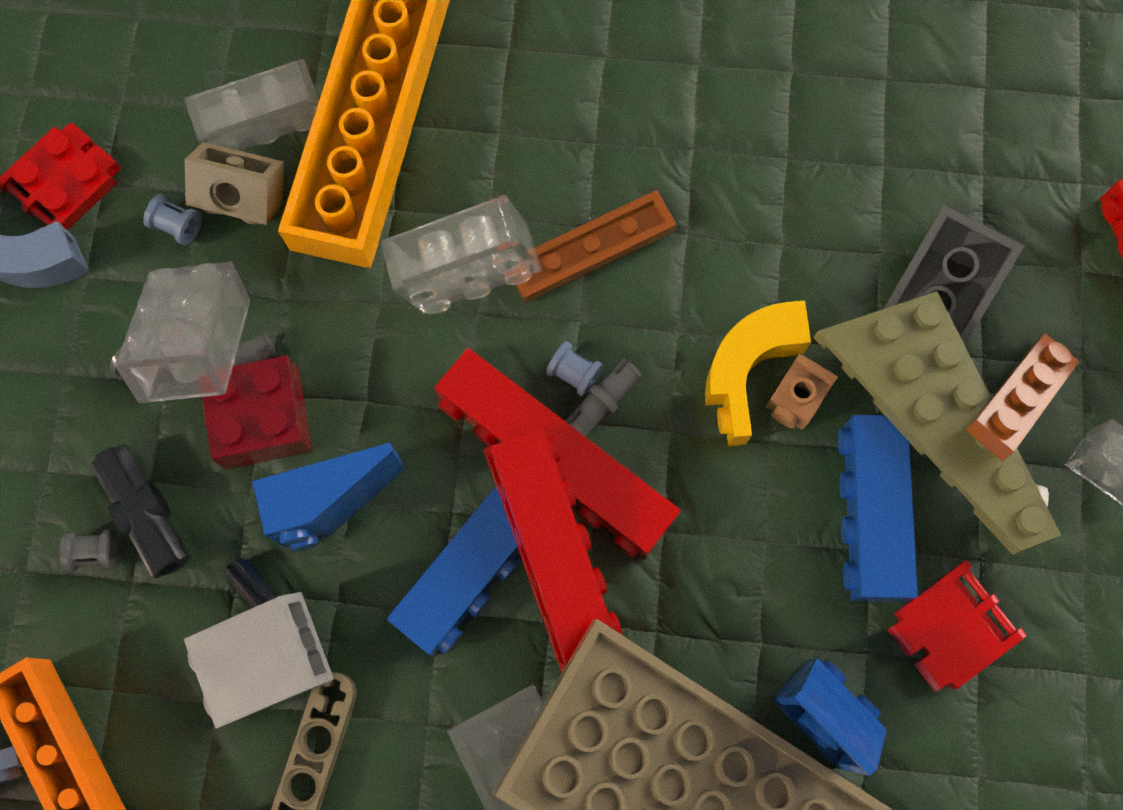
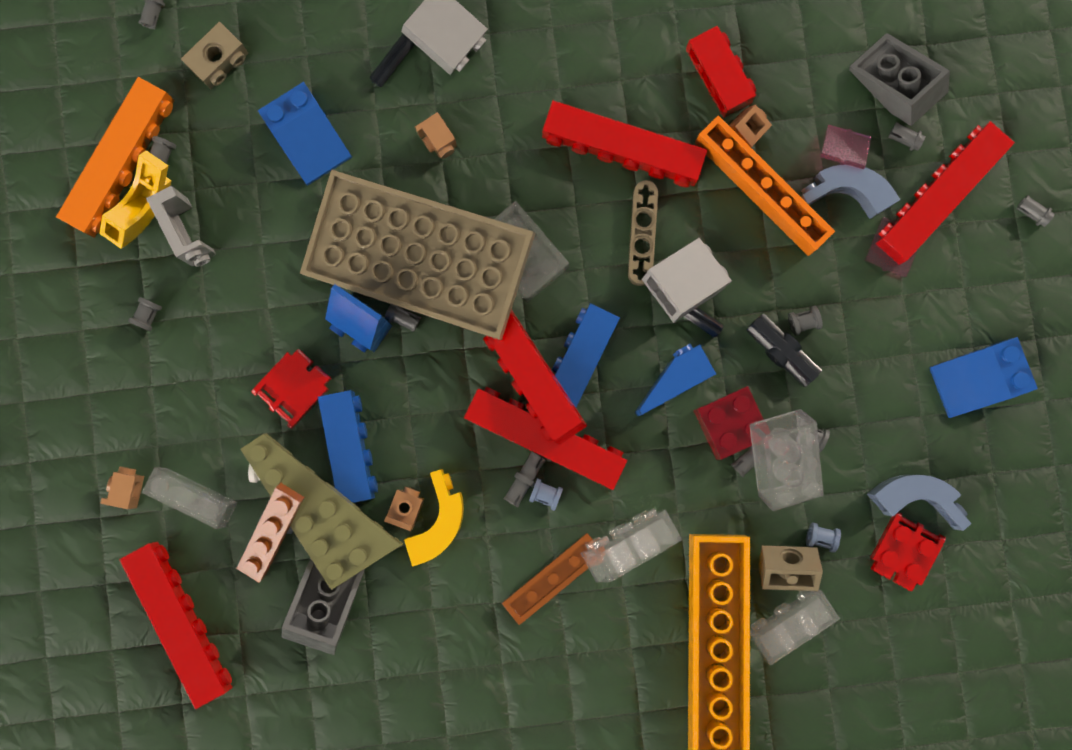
camera: 165 degrees right, 10 degrees up
none -> dark grey pin [385,304,421,332]

